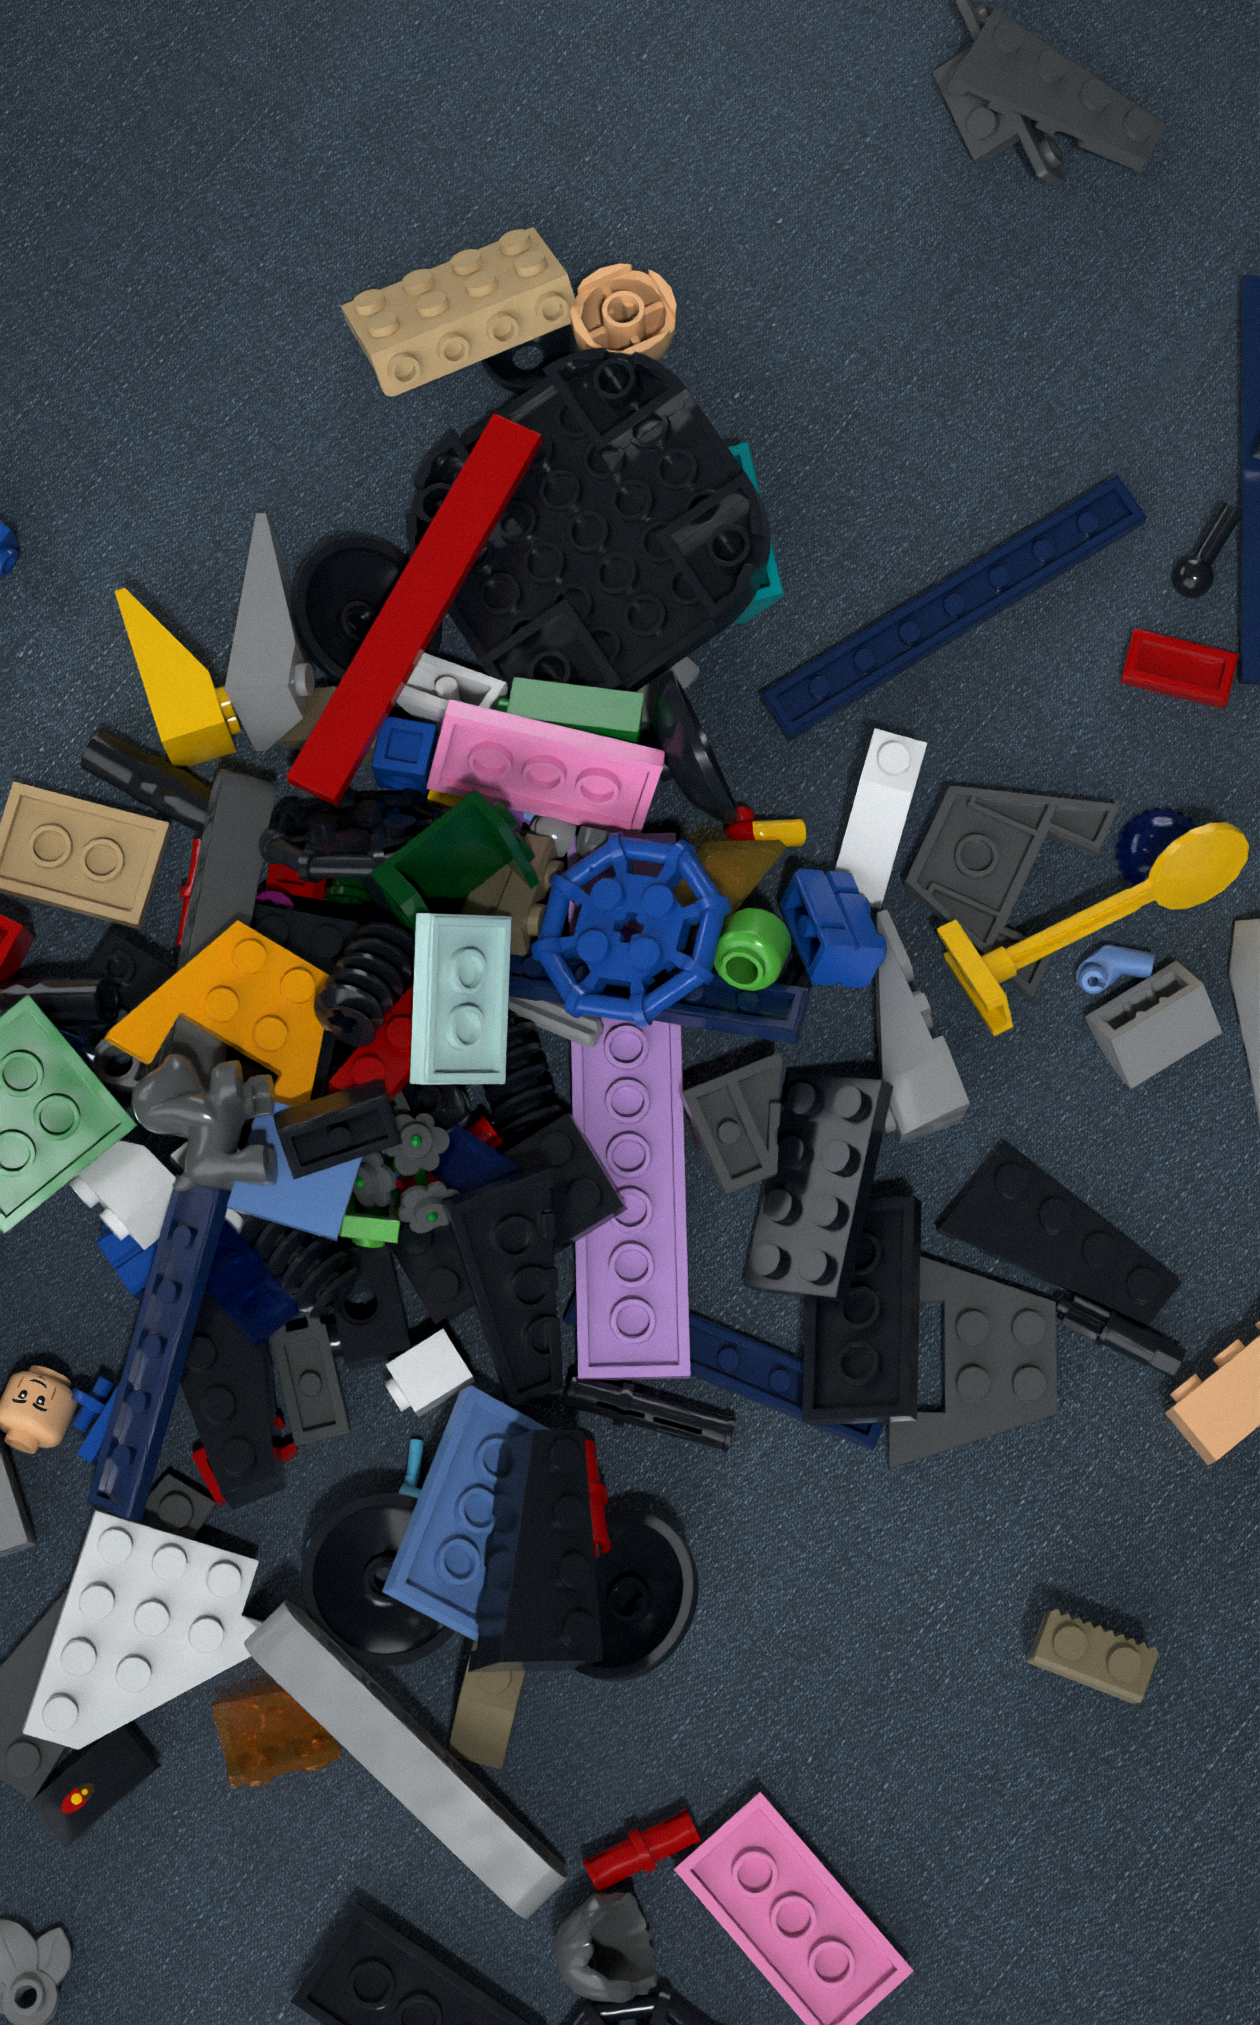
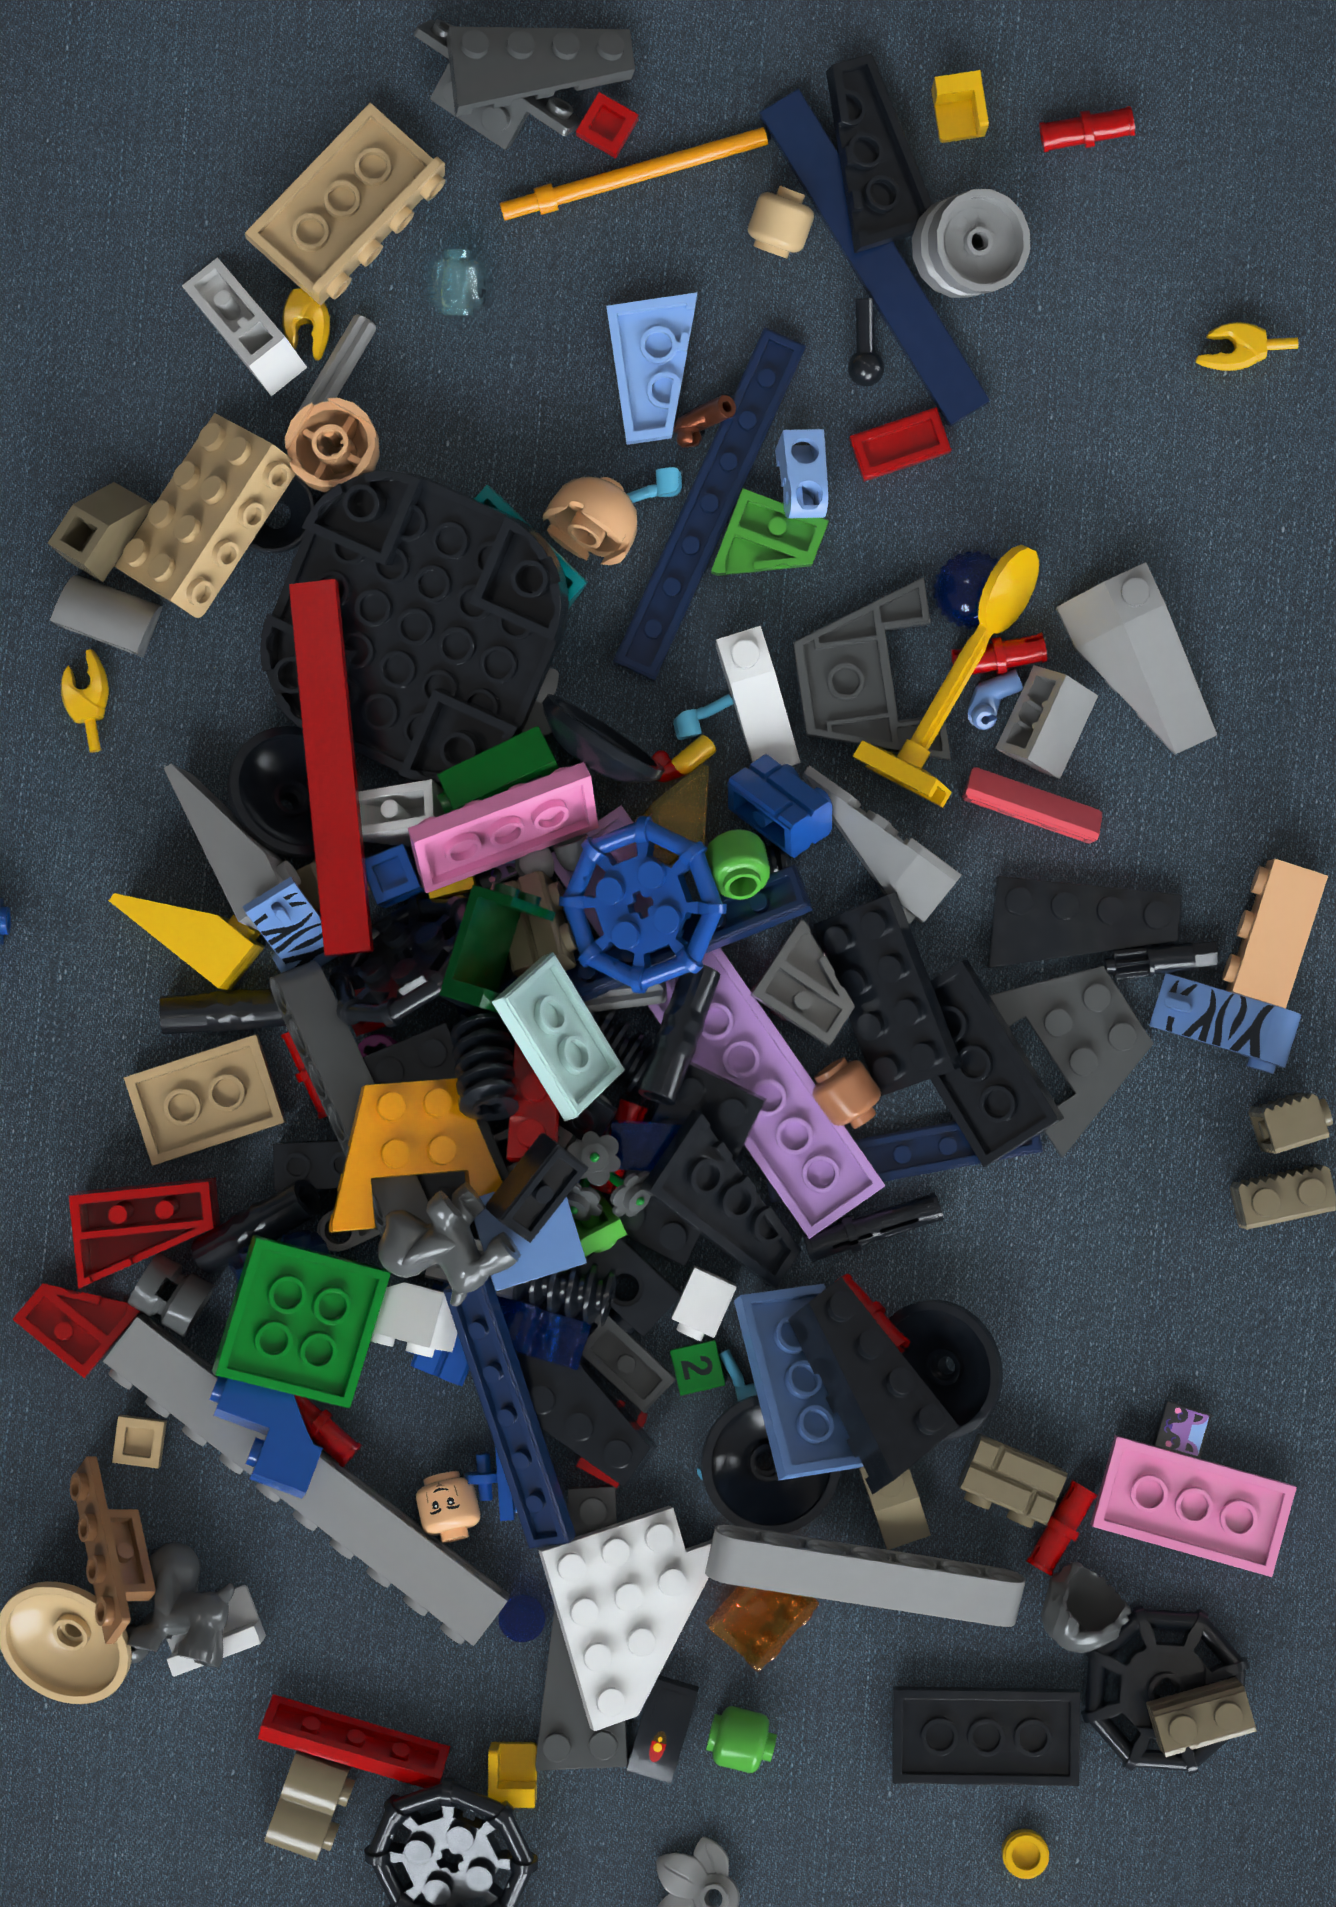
camera: 30 degrees left, 10 degrees up
none -> dark tan slope [48,482,152,582]
none -> light grey brick [50,574,163,658]
none -> yellow hand [61,649,109,753]
none -> white slope [182,257,307,396]
none -> medium blue door [242,877,340,973]
none -> tan bracket [245,103,446,306]
none -> yellow hand [282,288,330,360]
none -> light grey axle [295,314,376,416]
none -> clear light blue head [426,249,487,316]
none -> light orange bar [499,127,768,221]
none -> clear blue plate [499,1595,545,1642]
none -> light nougat cylinder [543,477,637,565]
none -> red plate [576,92,639,159]
none -> light blue wing [606,292,697,445]
none -> medium azure hand [627,467,682,503]
none -> black axle [638,965,721,1106]
none -> green tile [670,1339,725,1396]
none -> copper arm [673,395,736,448]
none -> medium azure hand [673,694,734,740]
none -> bright green head [706,1706,777,1773]
none -> bright green wing [711,488,829,576]
none -> tan head [748,186,814,258]
none -> light blue leg [775,429,828,518]
none -> nougat head [812,1057,881,1129]
none -> red pin [951,632,1047,675]
none -> dark tan brick [957,1433,1068,1528]
none -> coral slope [962,767,1102,844]
none -> medium blue door [1149,973,1301,1074]
none -> tile [1153,1400,1212,1459]
none -> dark tan brick [1248,1093,1333,1154]

